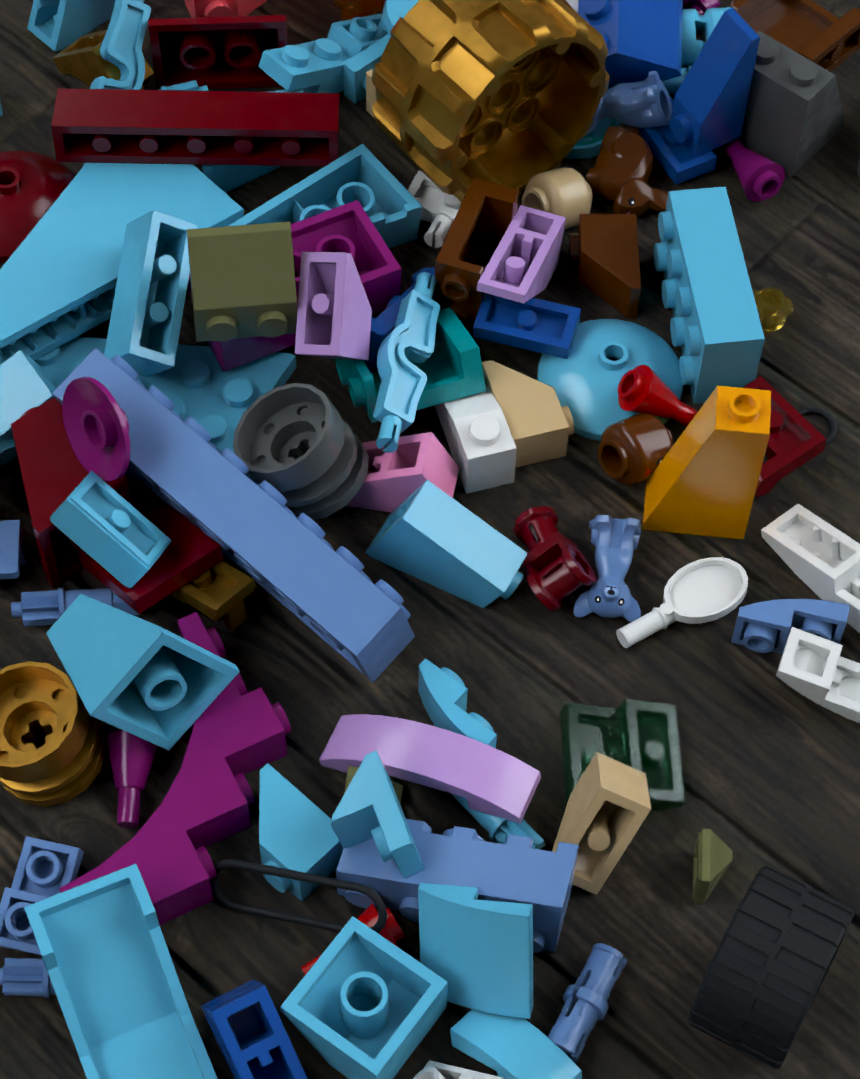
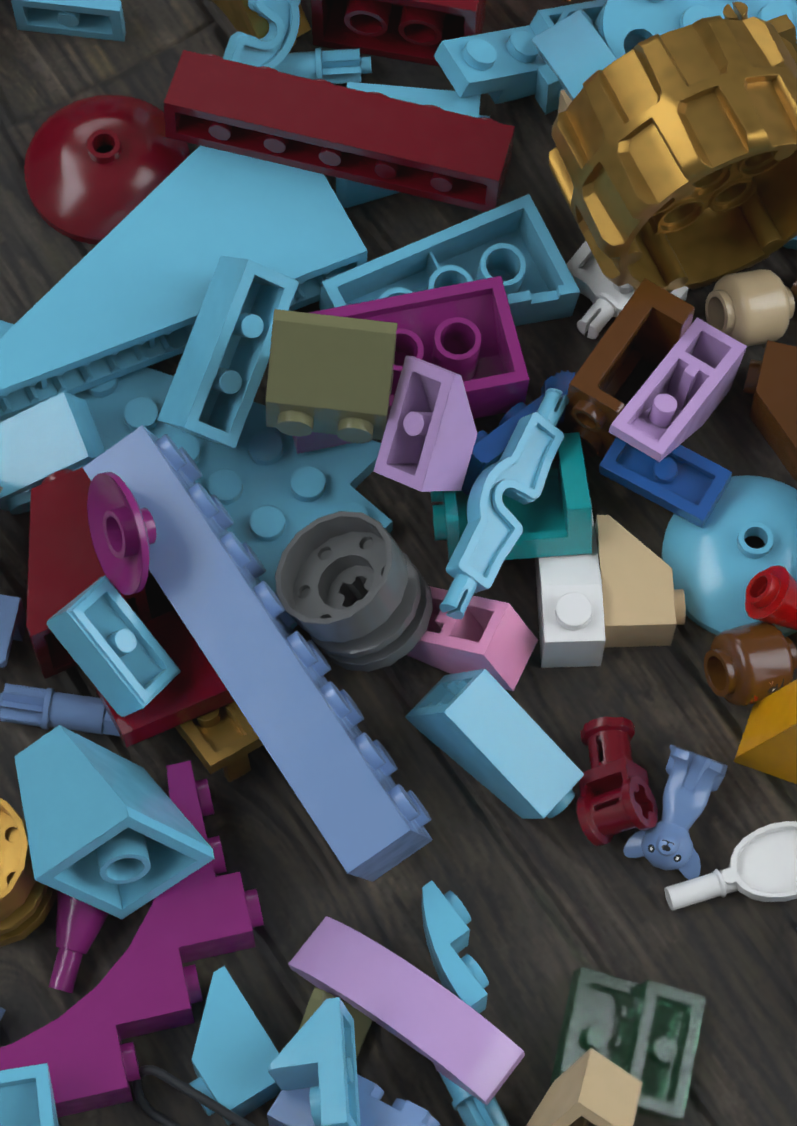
camera: 15 degrees right, 10 degrees up
none -> medium azure slope [531,10,617,101]

